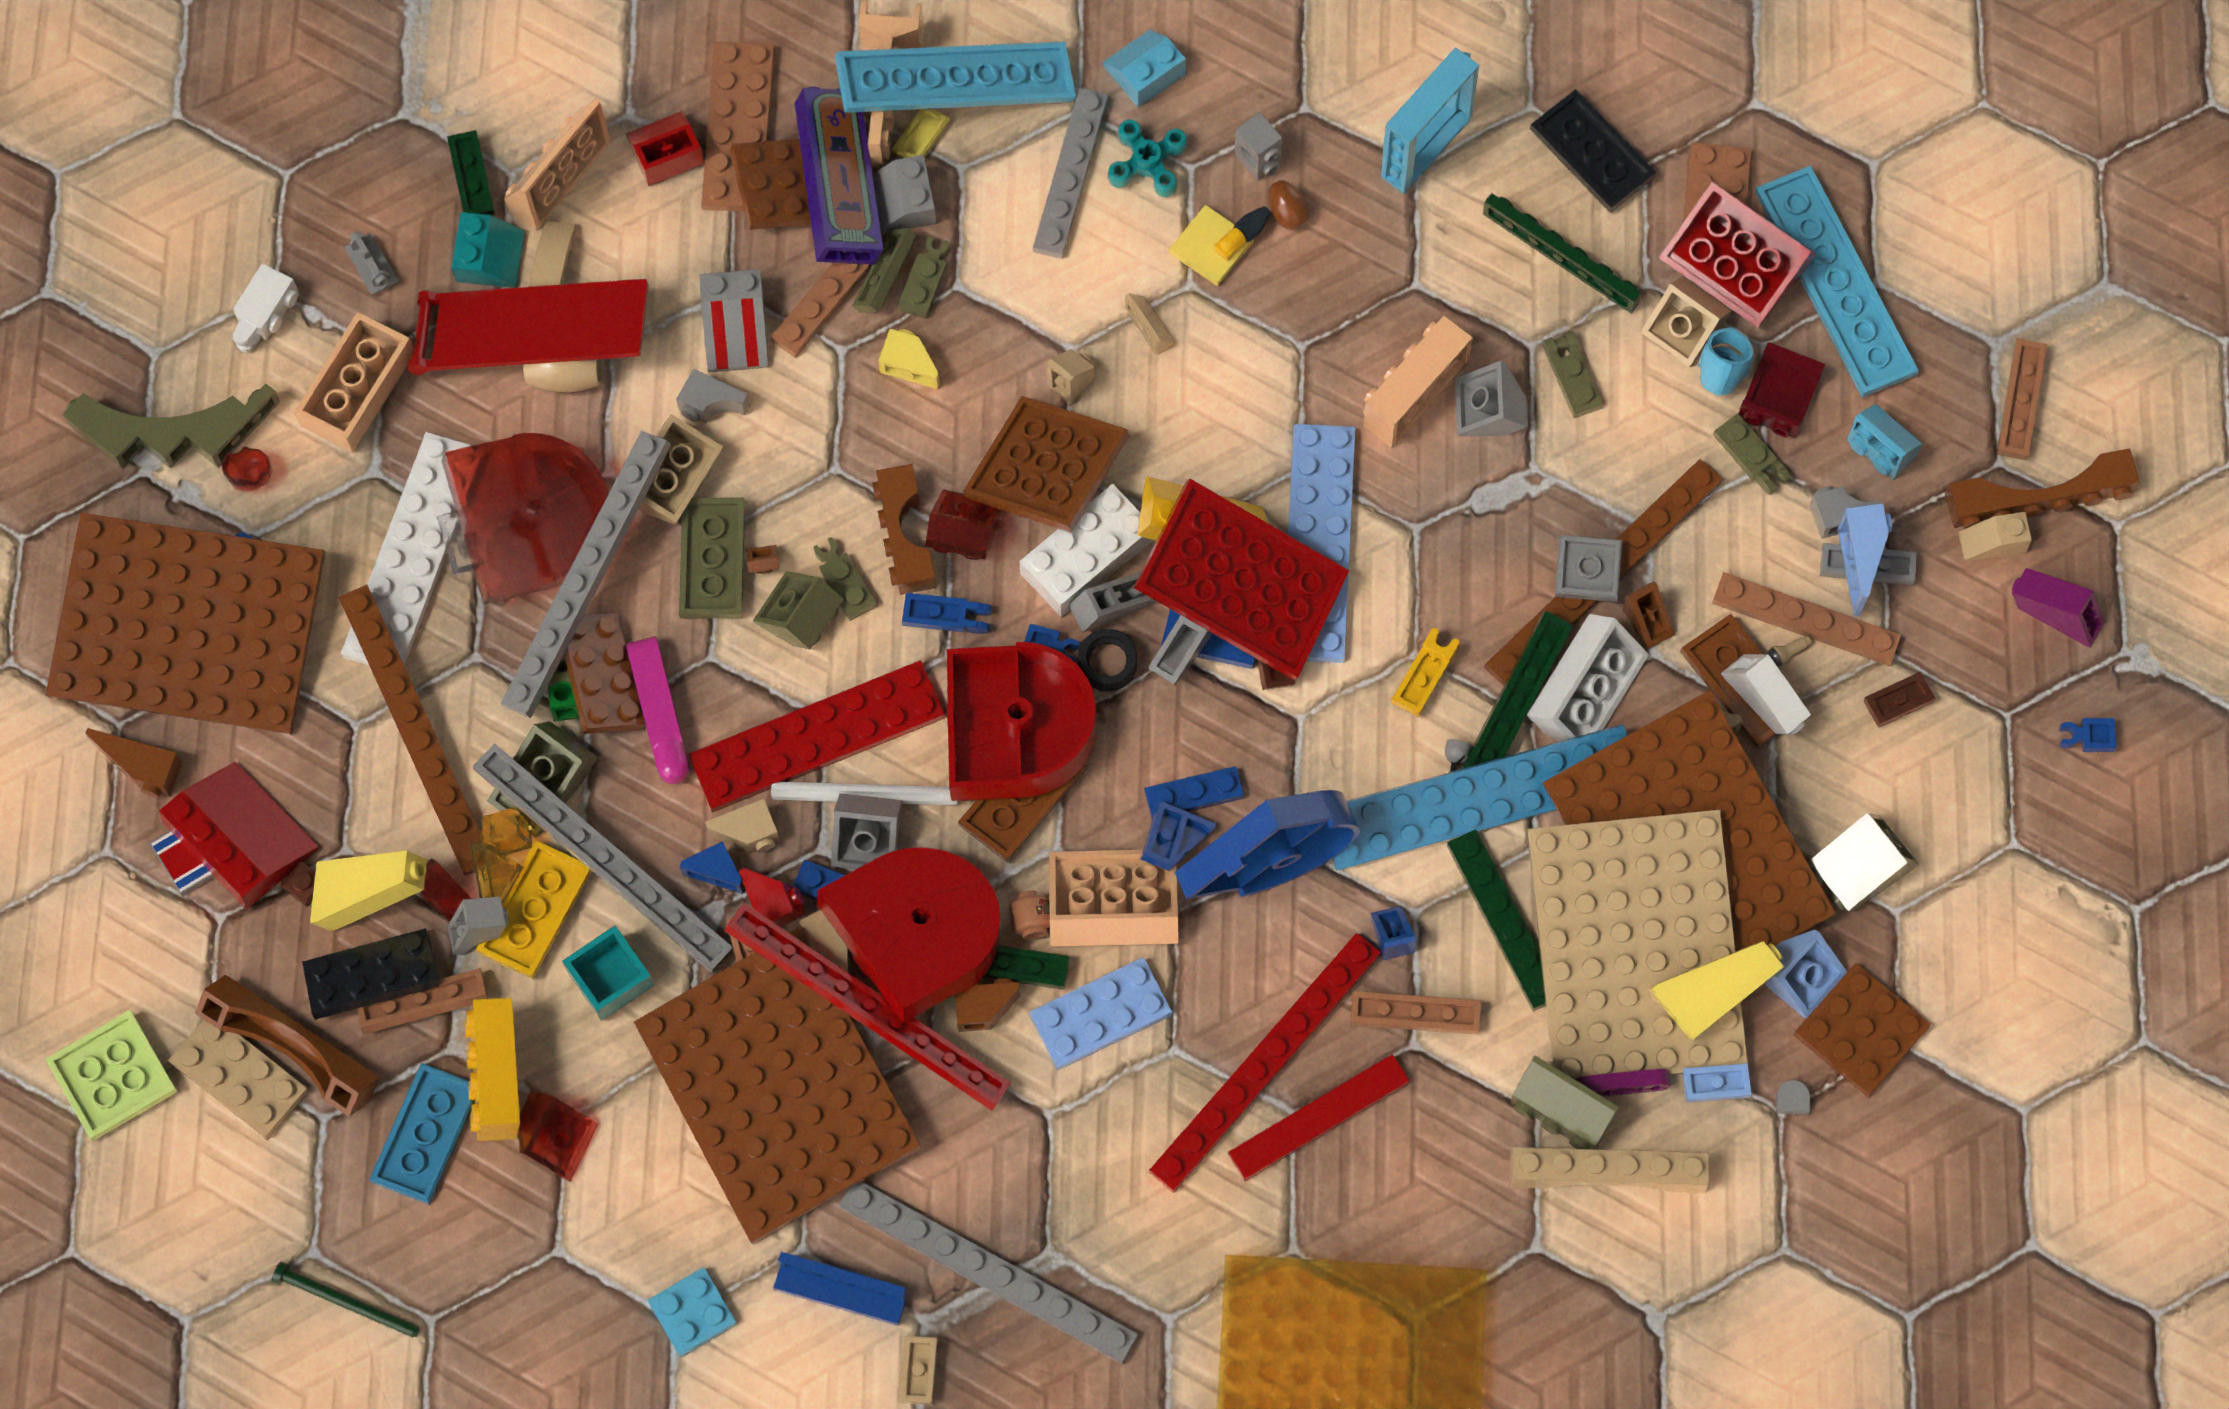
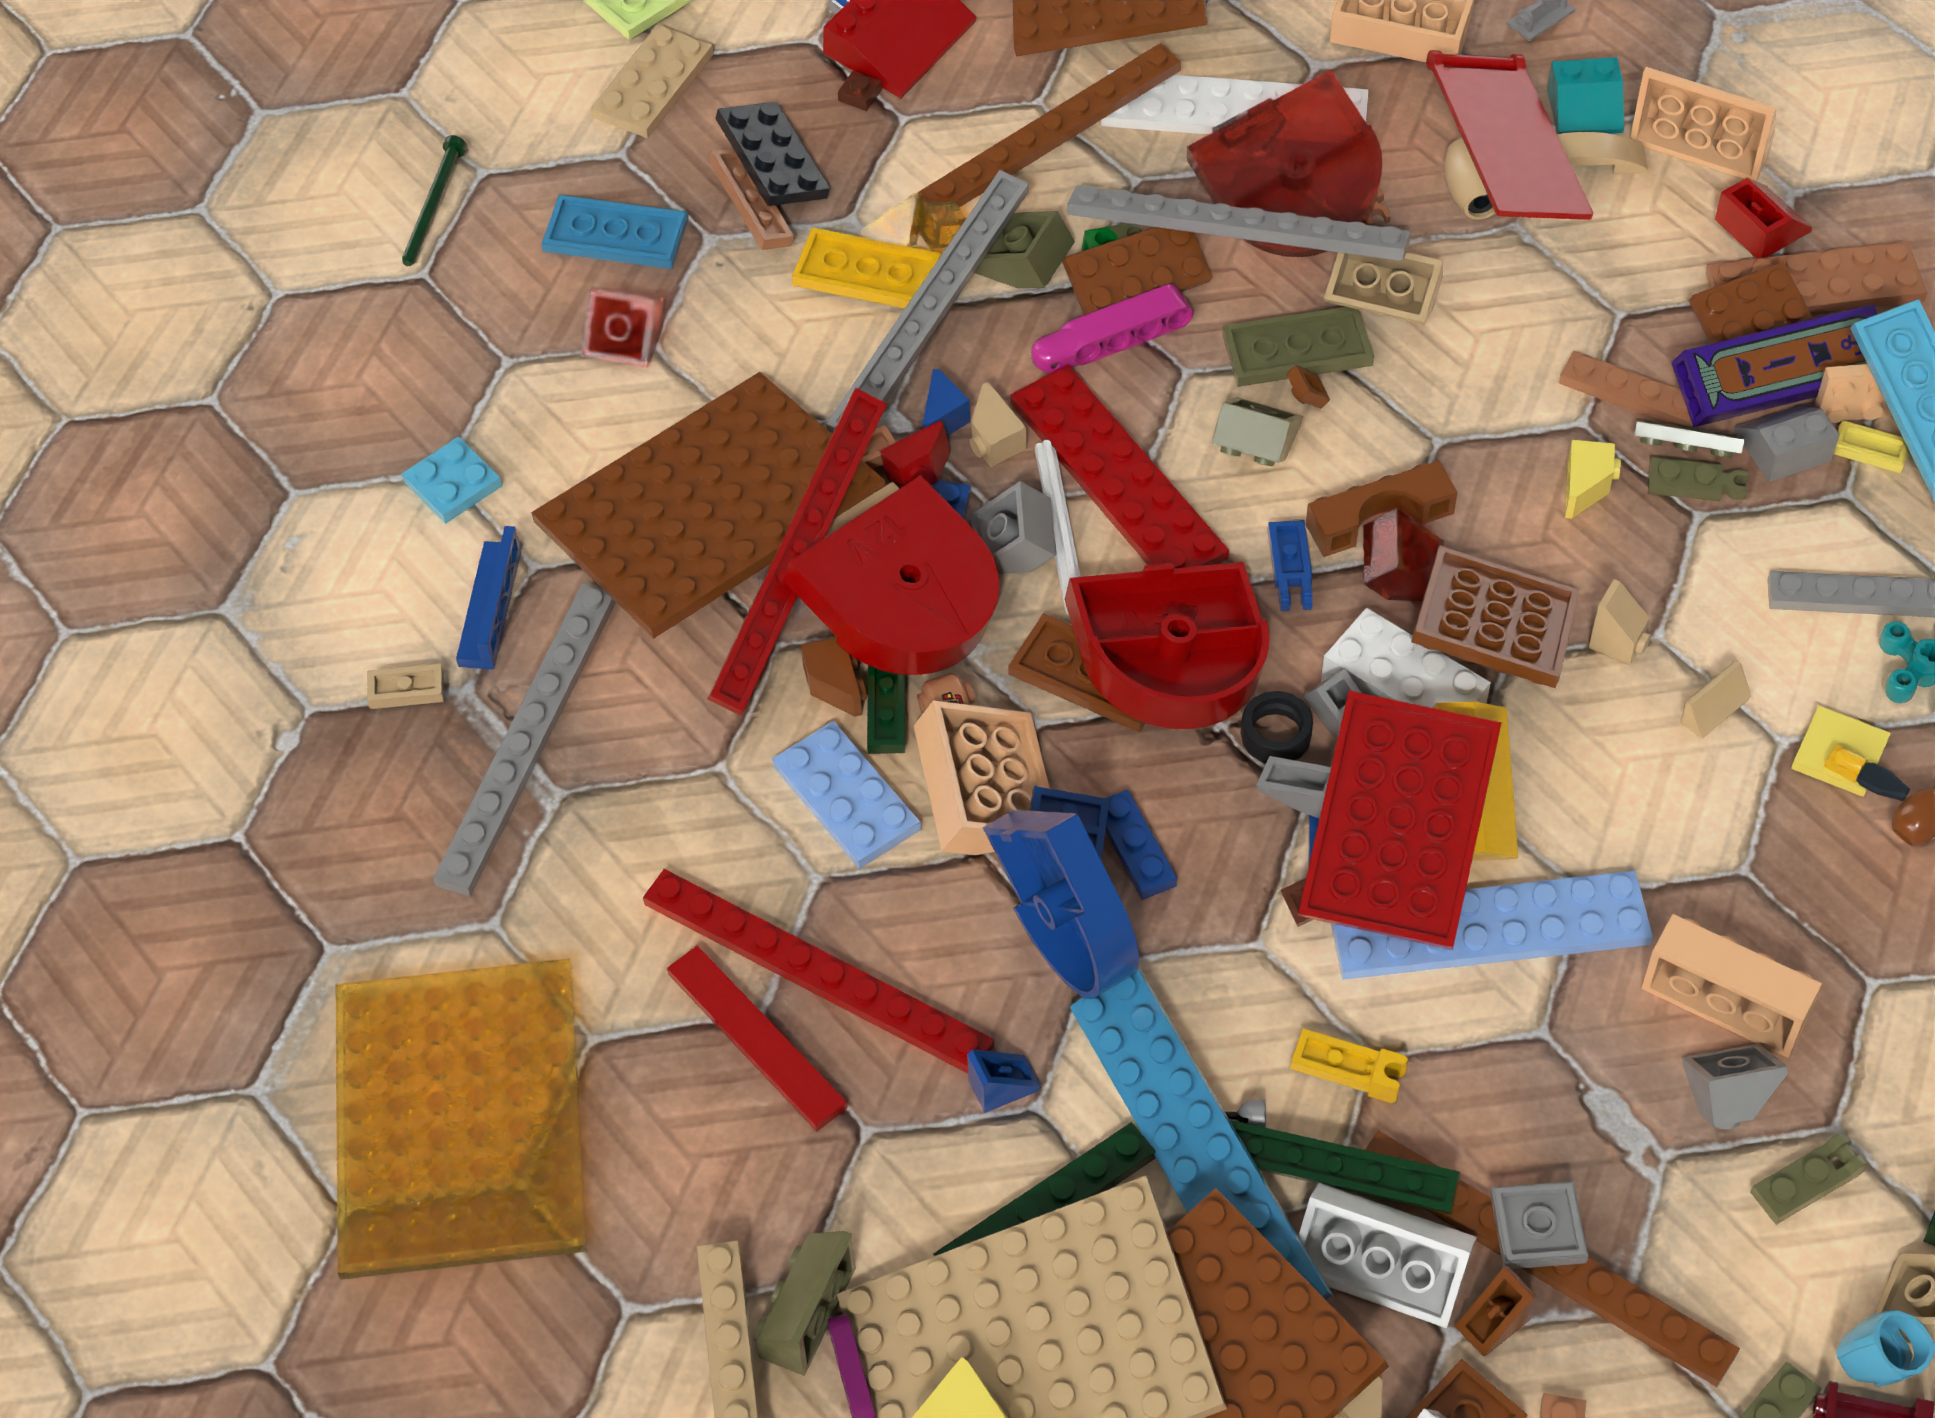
camera: 80 degrees right, 15 degrees down
dark orange arch [195,974,380,1117] -> none
light yellow slope [310,851,427,931] -> none
clear red slope [420,858,472,922] -> none
dark green plate [447,130,495,216] -> none
light grey arch [447,897,508,955] -> none
yellow brick [464,998,520,1141] -> none
teal piece [562,925,655,1021] -> none
light grey arch [676,369,750,423] -> none
light grey slope [699,269,769,373] -> none
olive plate [814,537,877,621] -> none
blue plate [1024,623,1080,662] -> none
nougat plate [1350,991,1481,1035] -> none

